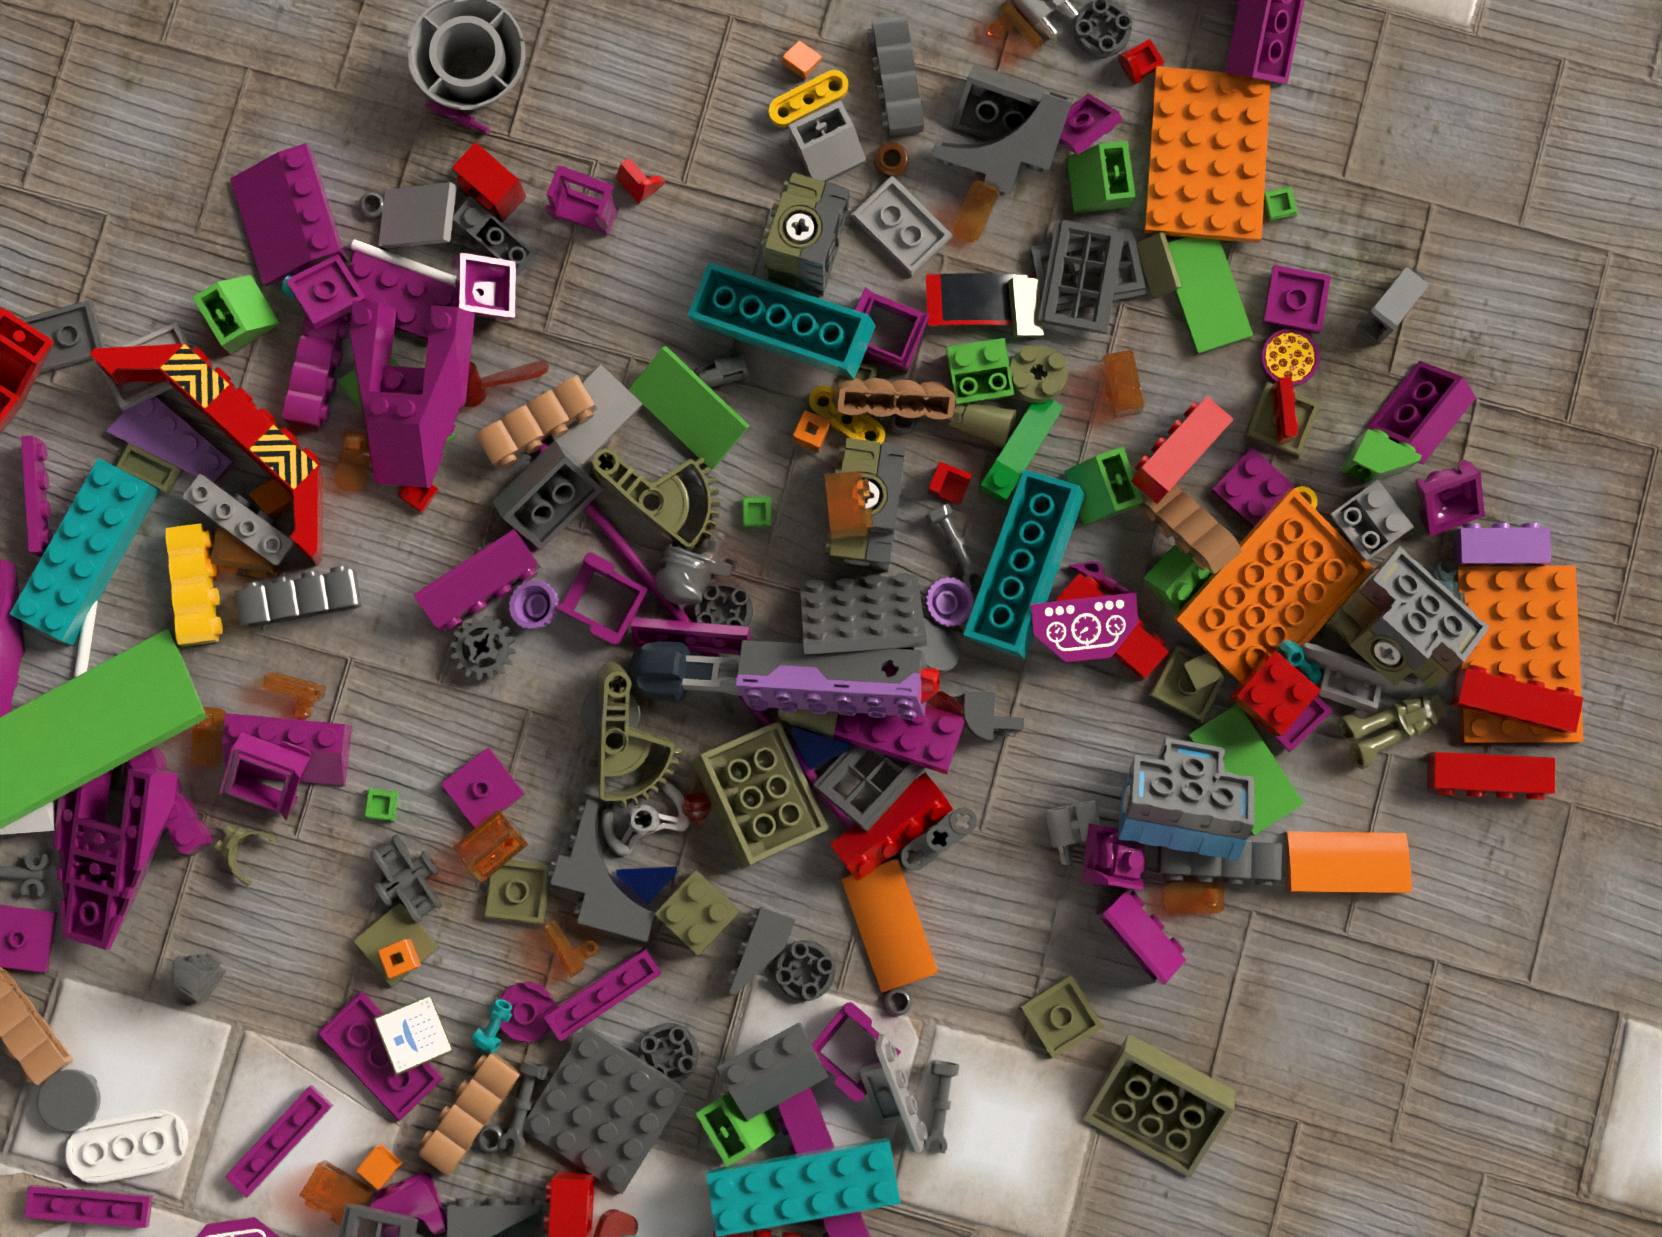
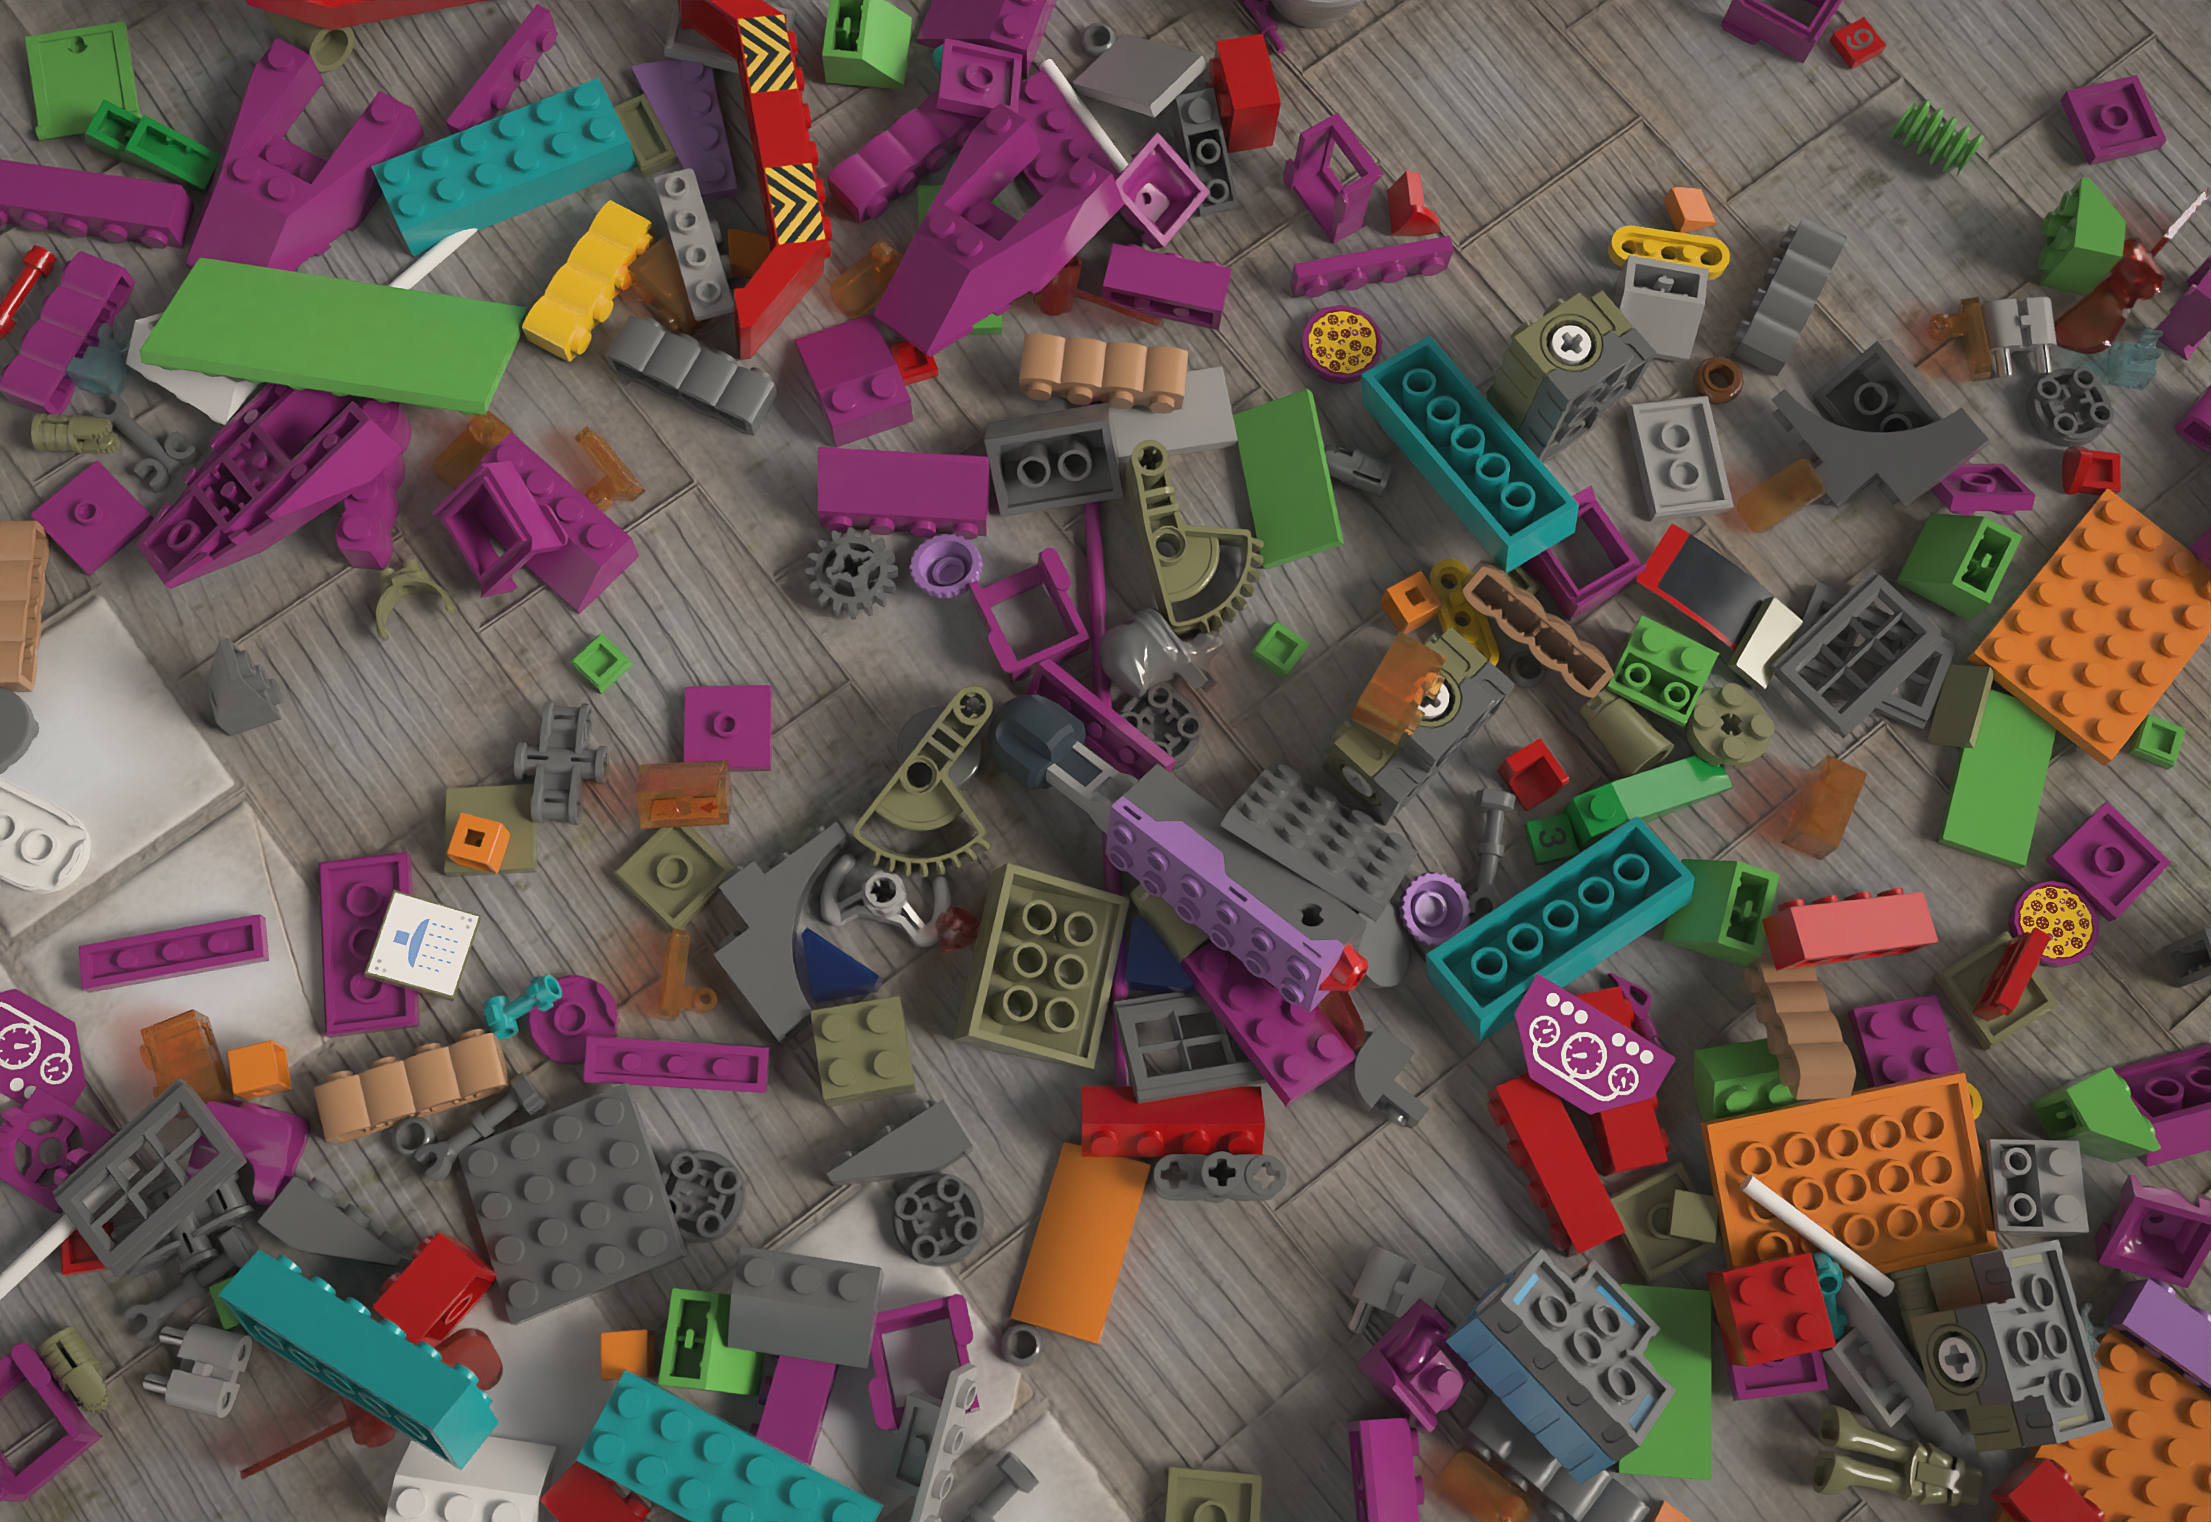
camera: 30 degrees right, 10 degrees down
none -> orange piece [600,1329,655,1382]
none -> magenta slope [795,314,913,448]
none -> magenta brick [1102,243,1232,330]
none -> magenta plate [1290,236,1454,298]
none -> tile [1300,305,1382,384]
none -> red brick [1487,1072,1626,1258]
none -> green tile [1523,814,1579,866]
none -> white bar [1740,1175,1895,1297]

